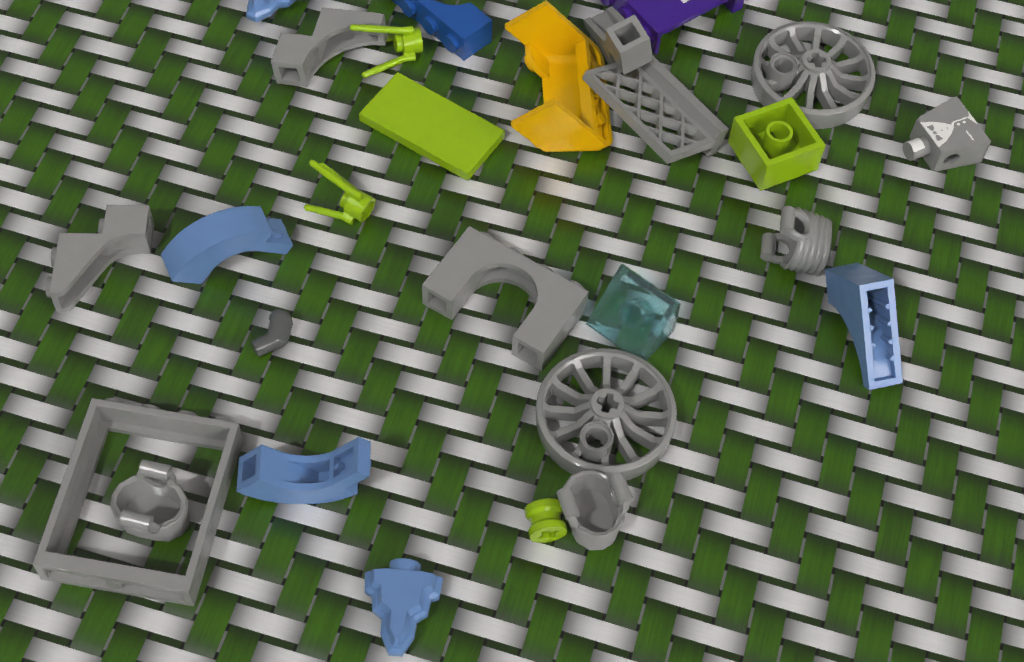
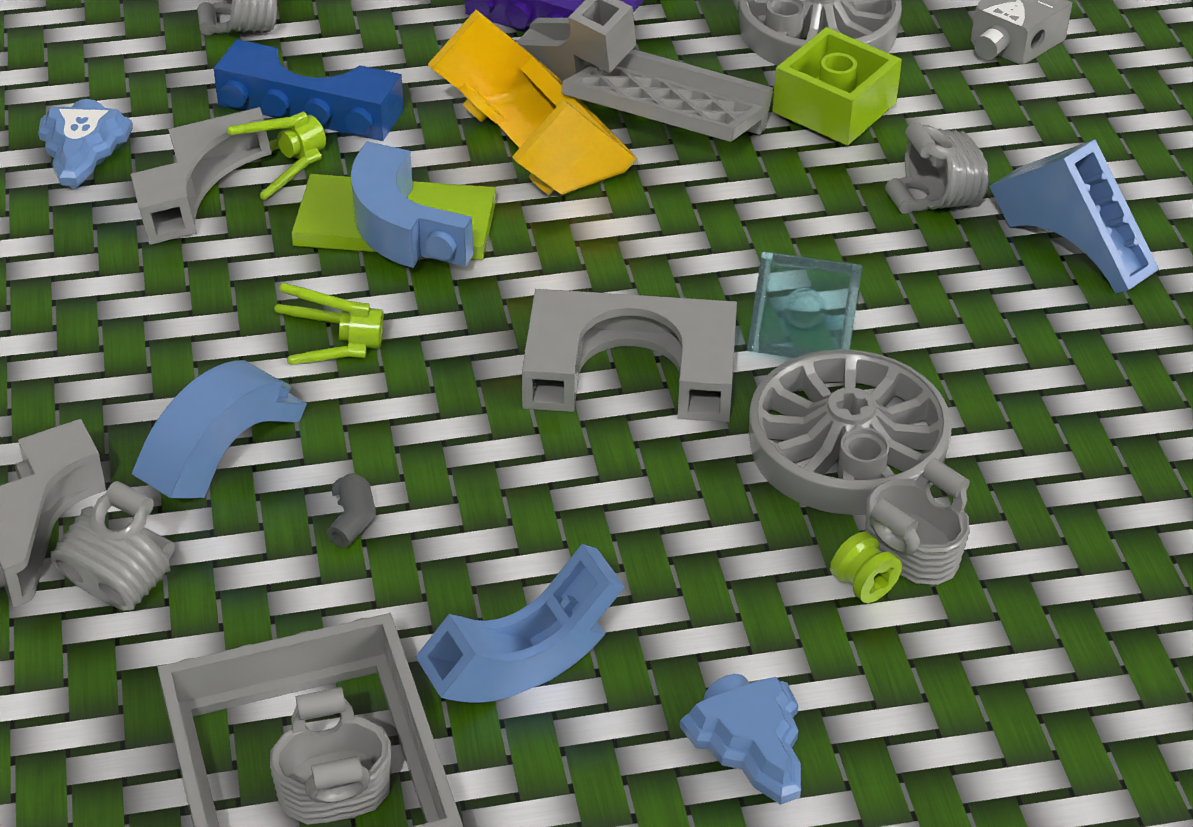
camera: 25 degrees left, 15 degrees down
none -> light grey piece [51,481,175,611]
none -> medium blue arch [351,141,473,268]

